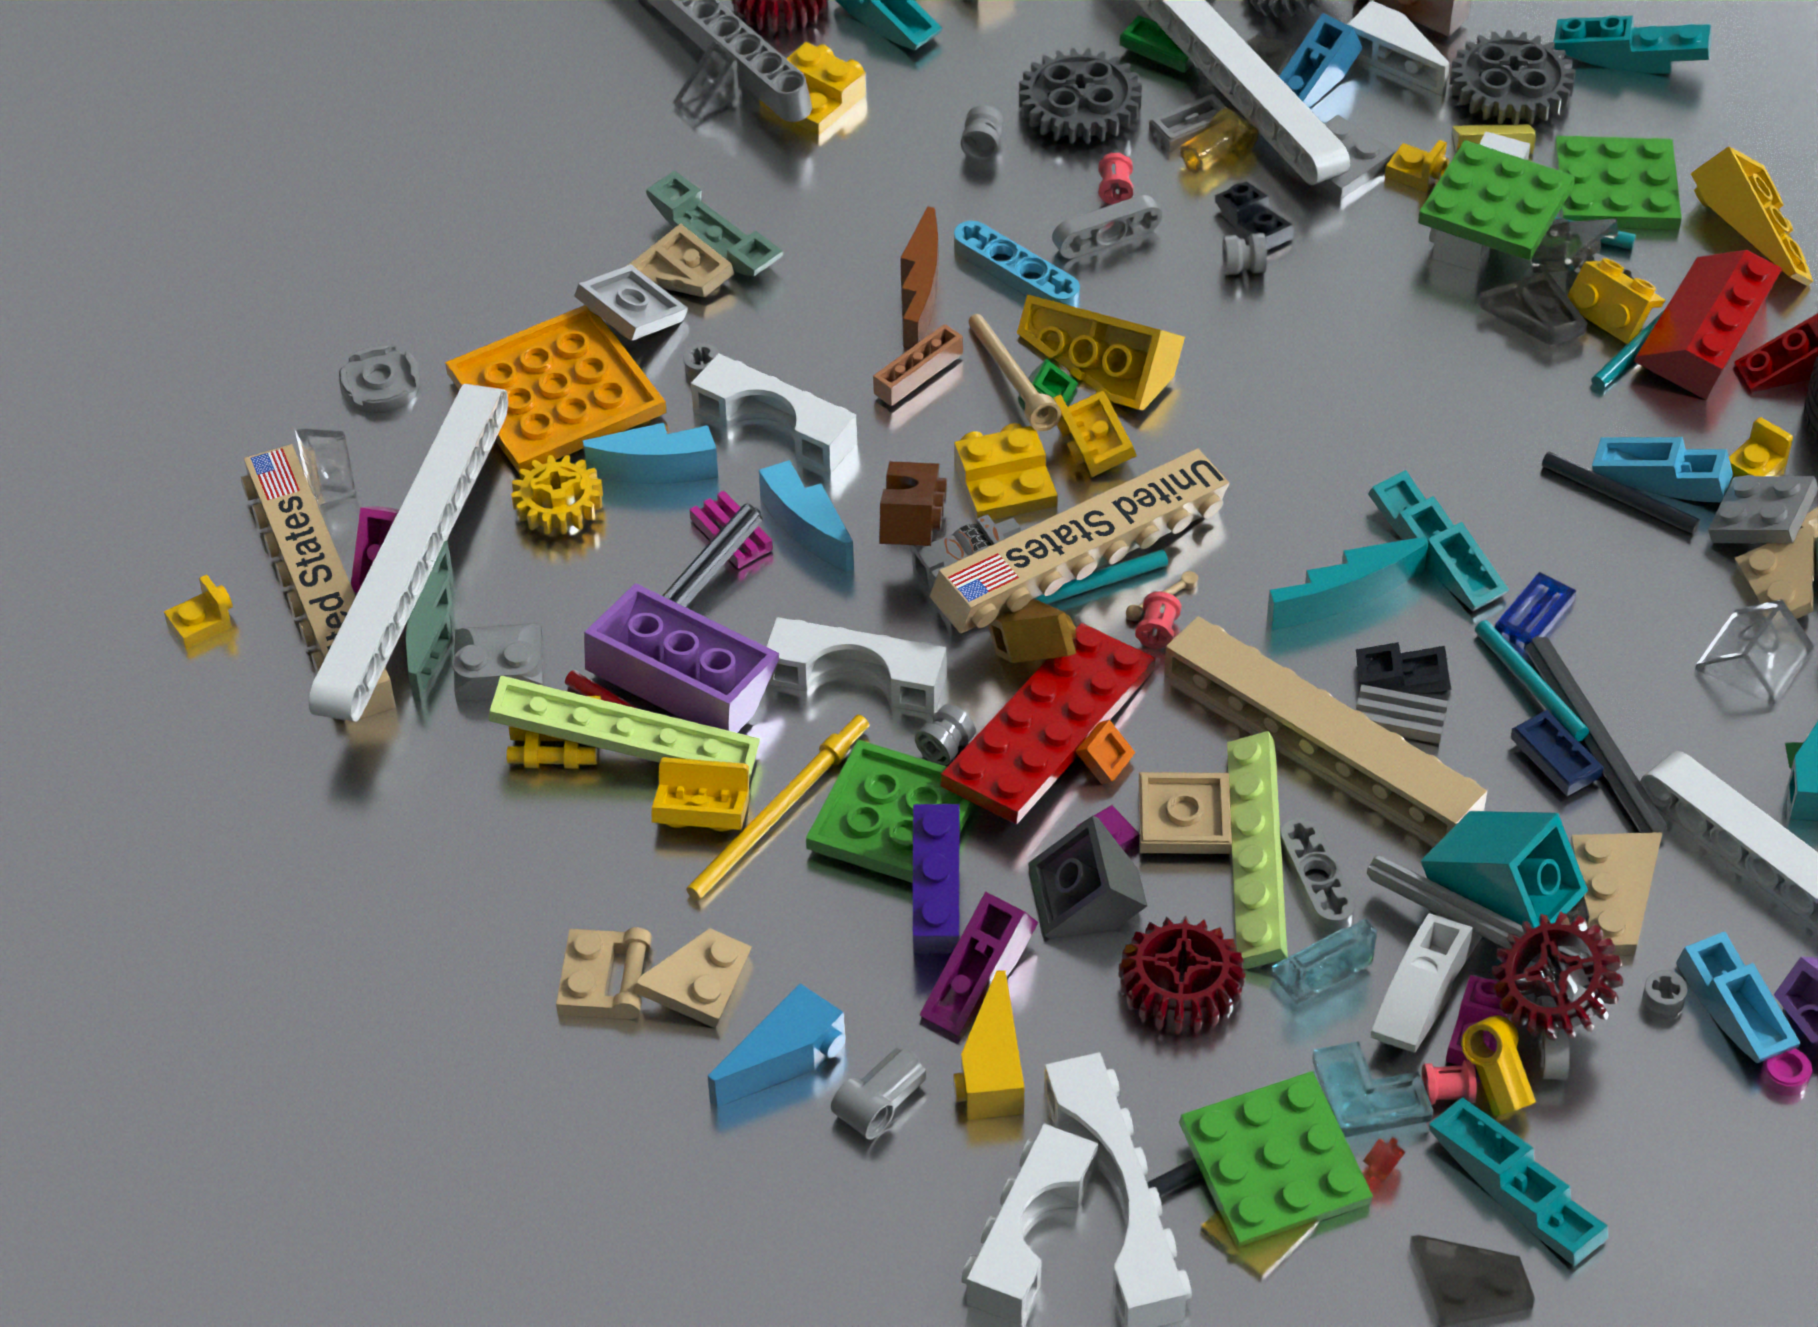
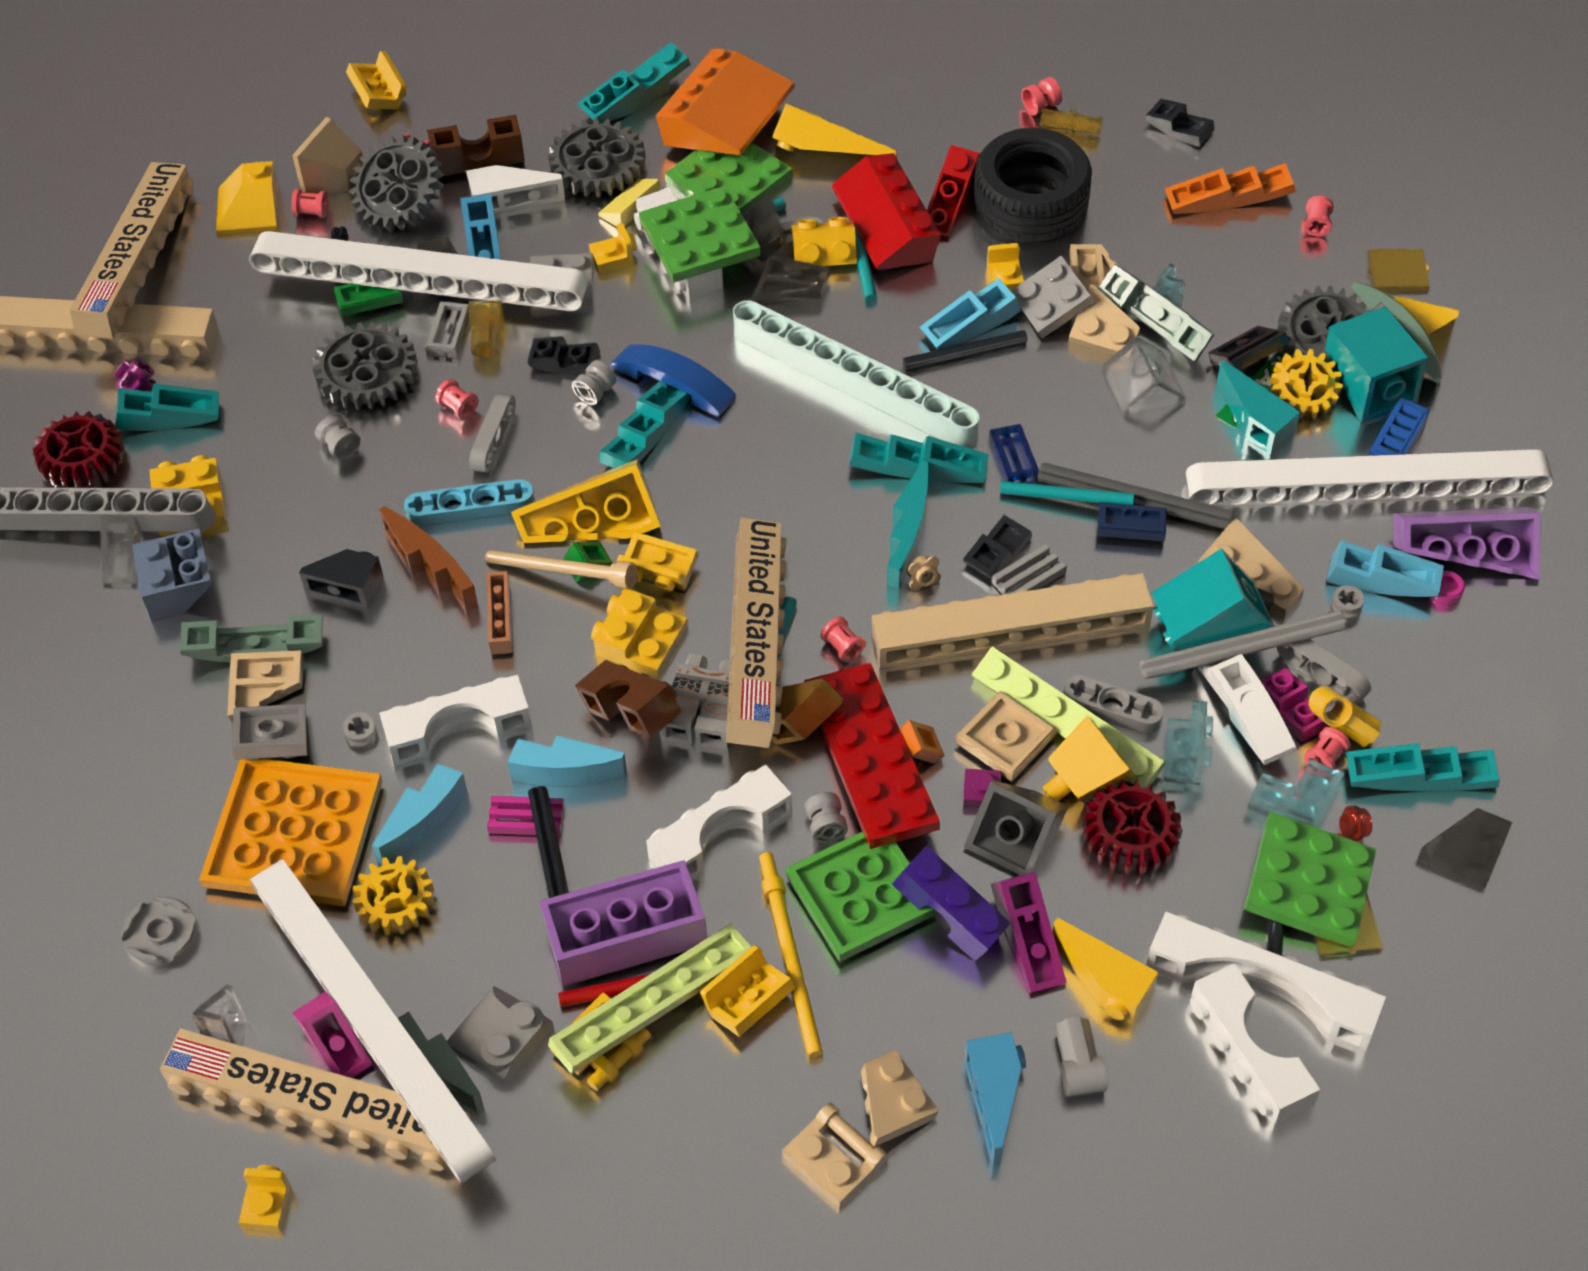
camera: 50 degrees left, 5 degrees up
tan hinge [1125,571,1198,621] -> none
dark red gear [1492,911,1623,1042] -> none
none -> sand blue slope [132,528,212,621]
none -> black slope [299,549,384,608]
none -> teal slope [599,381,692,468]
none -> blue slope [611,344,736,417]
none -> orange slope [656,48,795,155]
none -> light aqua beam [733,301,979,448]
none -> tan plate [907,556,941,591]
none -> yellow torso [1042,716,1136,804]

